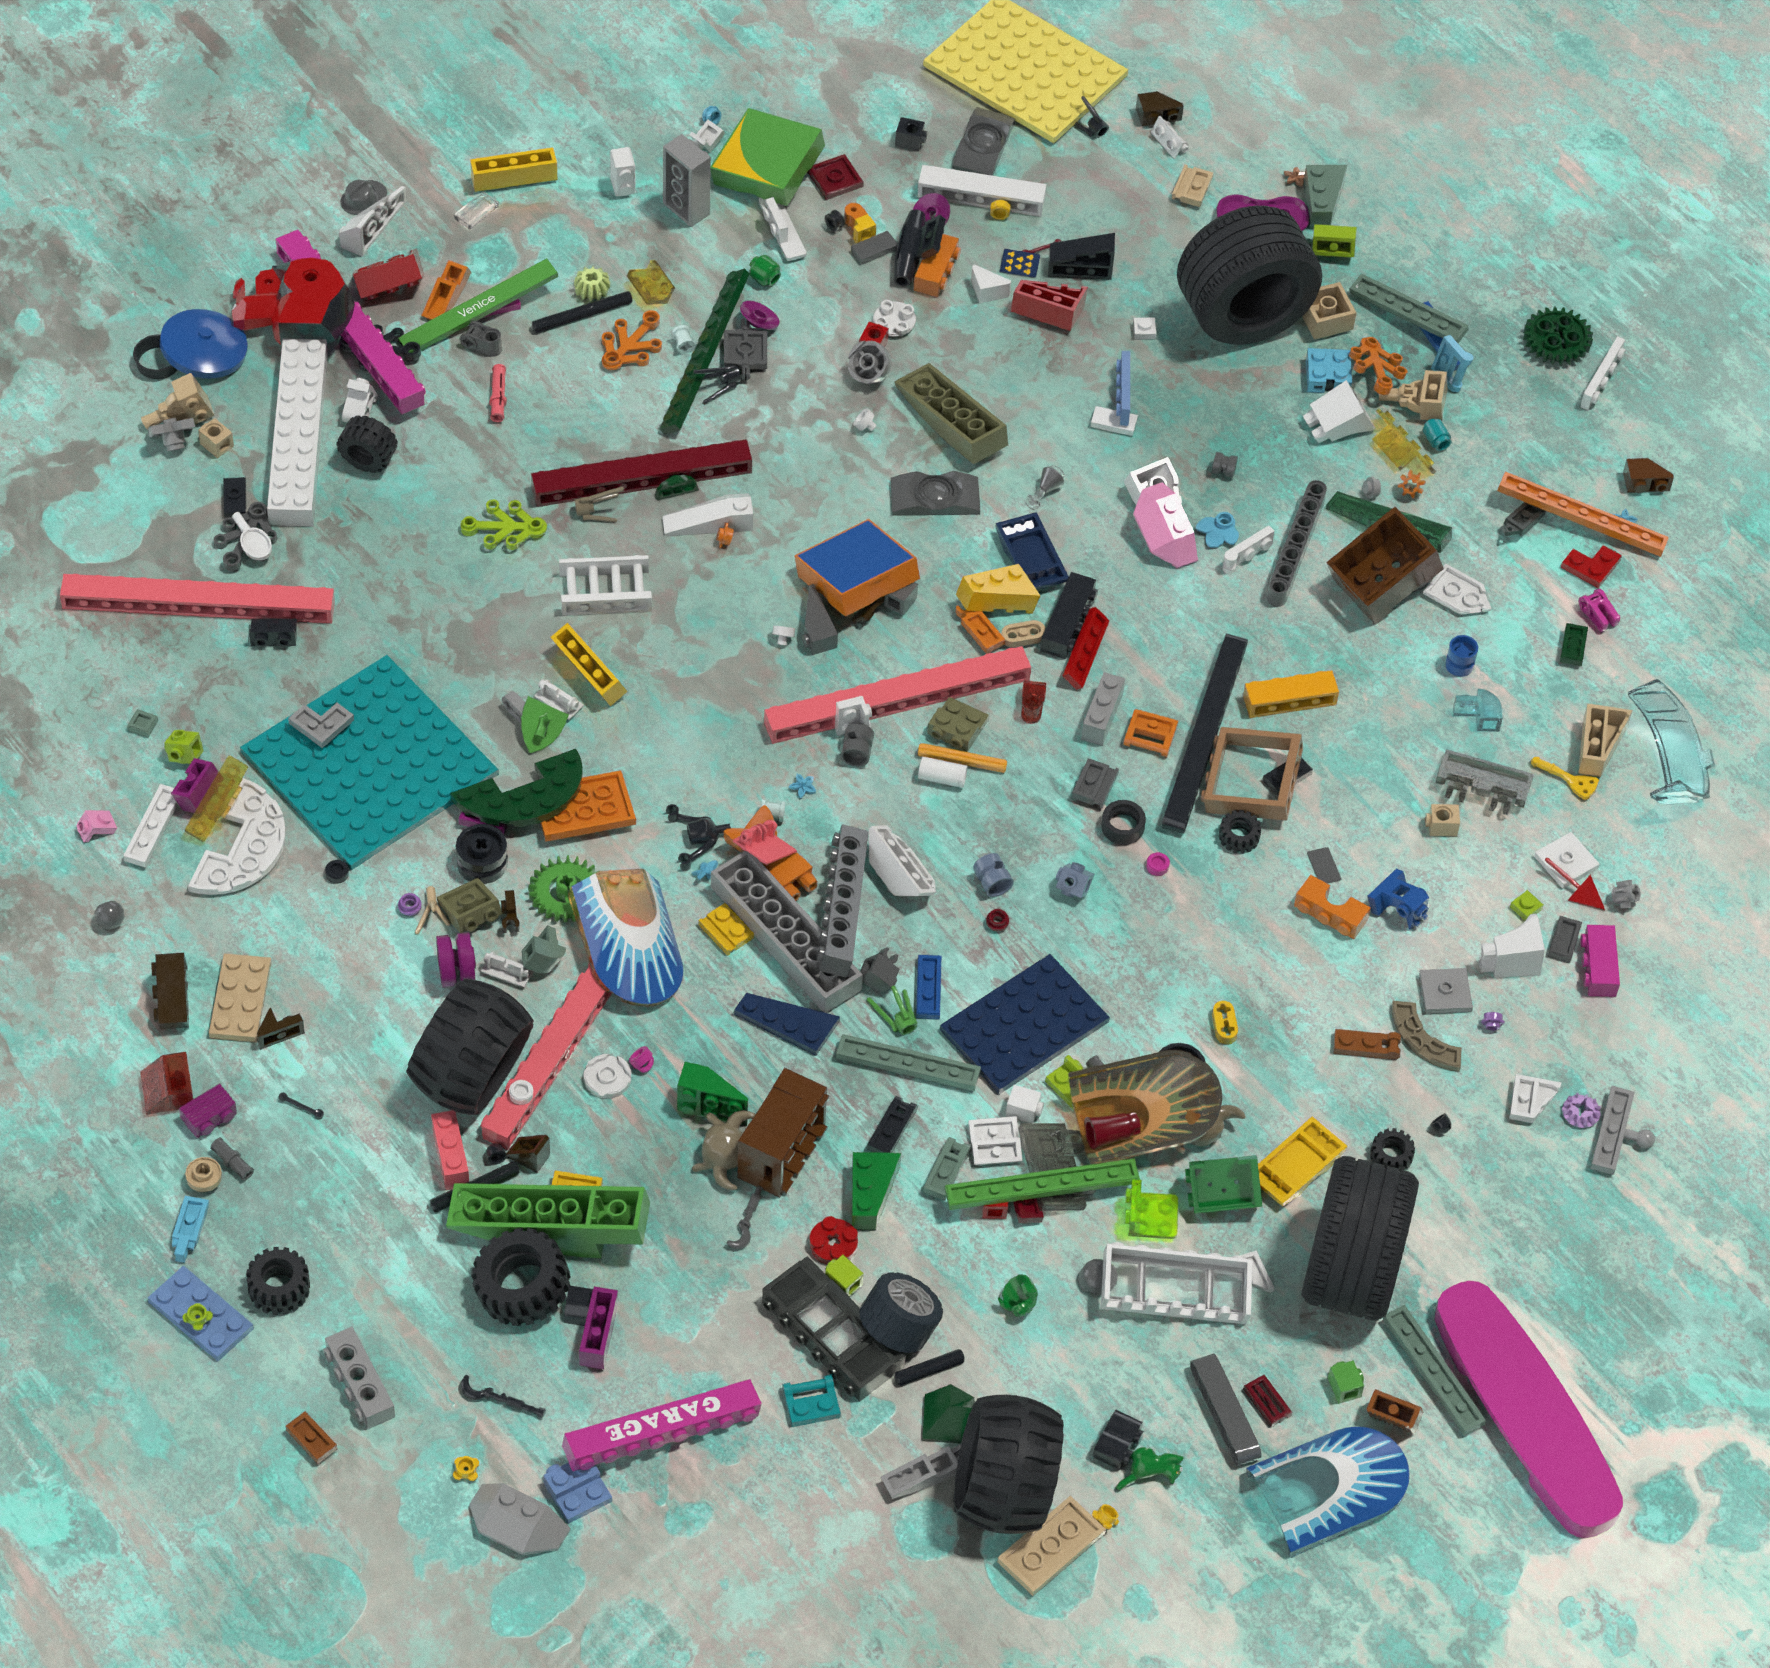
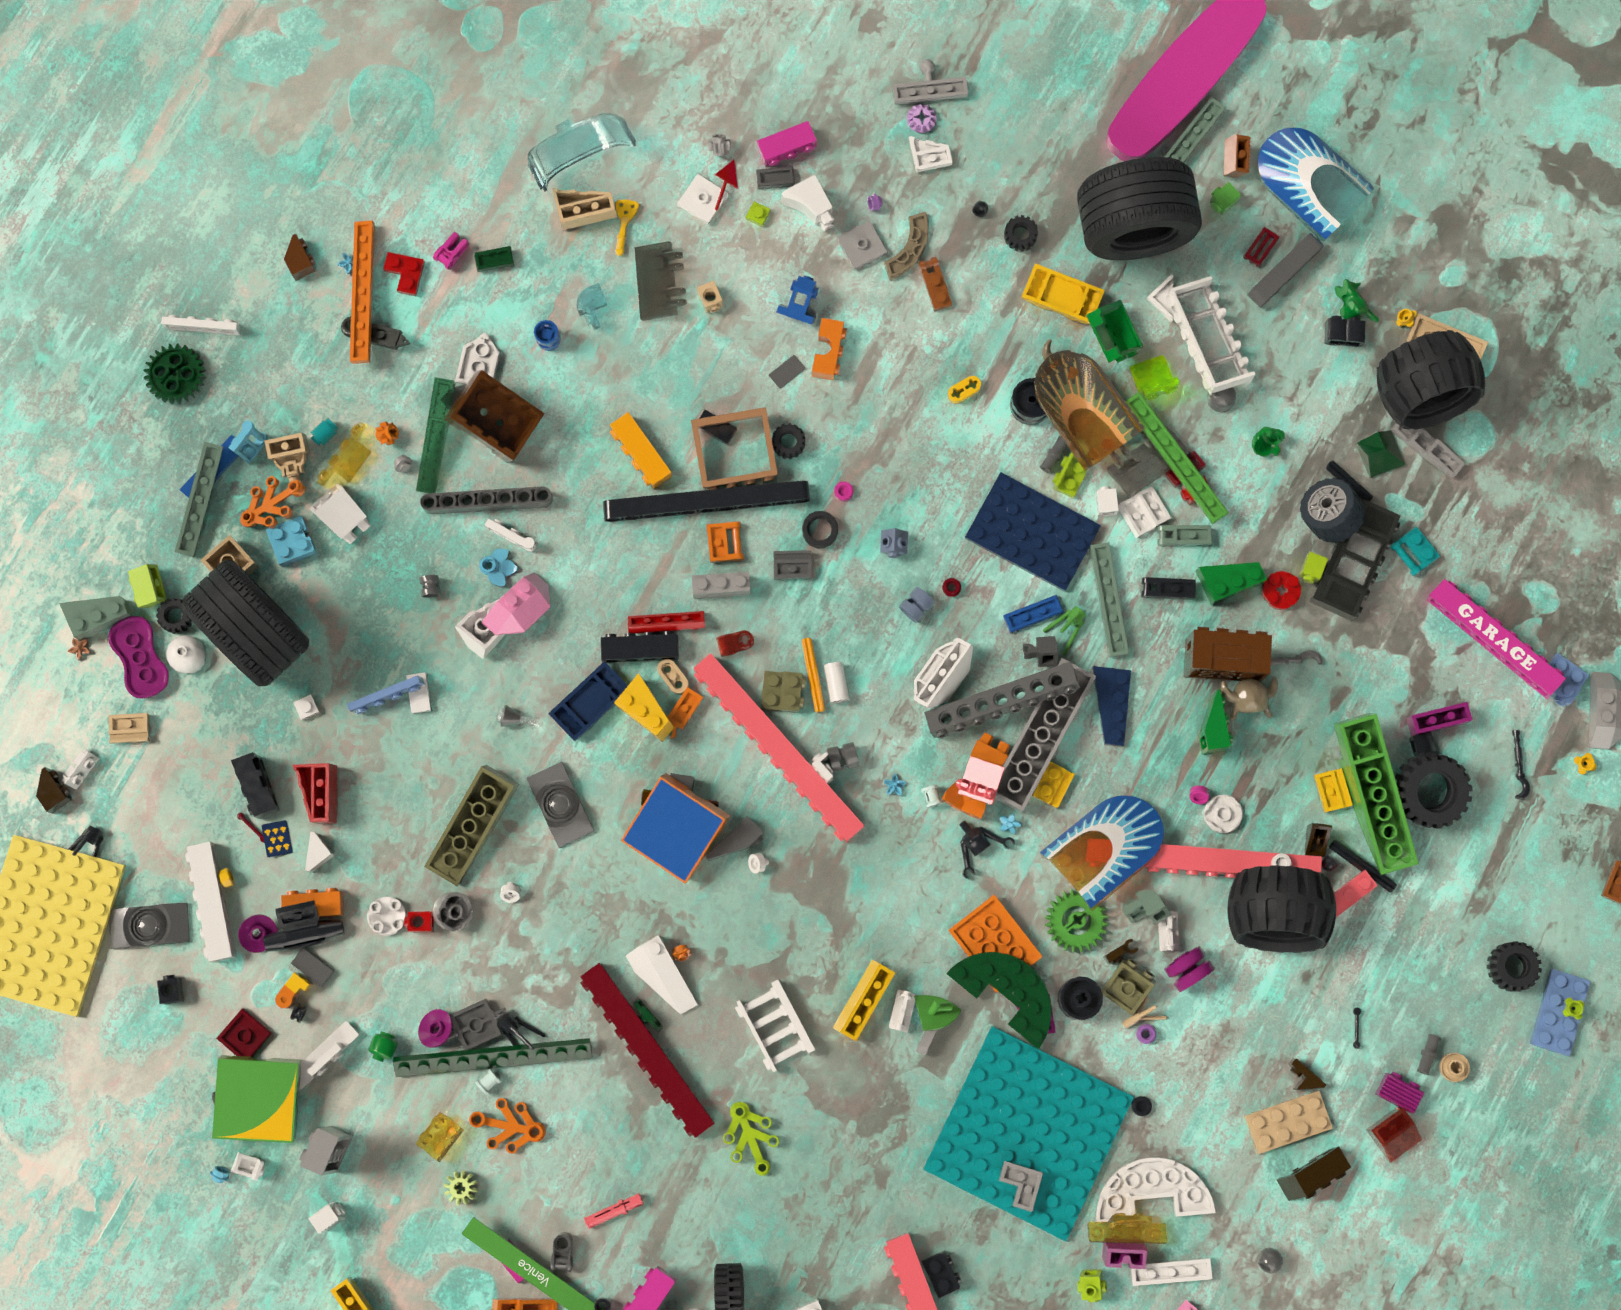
camera: 110 degrees left, 25 degrees up
medium azure hinge [172,1196,209,1263] -> none
light grey brick [323,1326,395,1429] -> none
black axle [532,291,633,333] -> none
dark tan plant [575,487,624,523] -> none
dark red plant [1084,1112,1141,1150] -> none

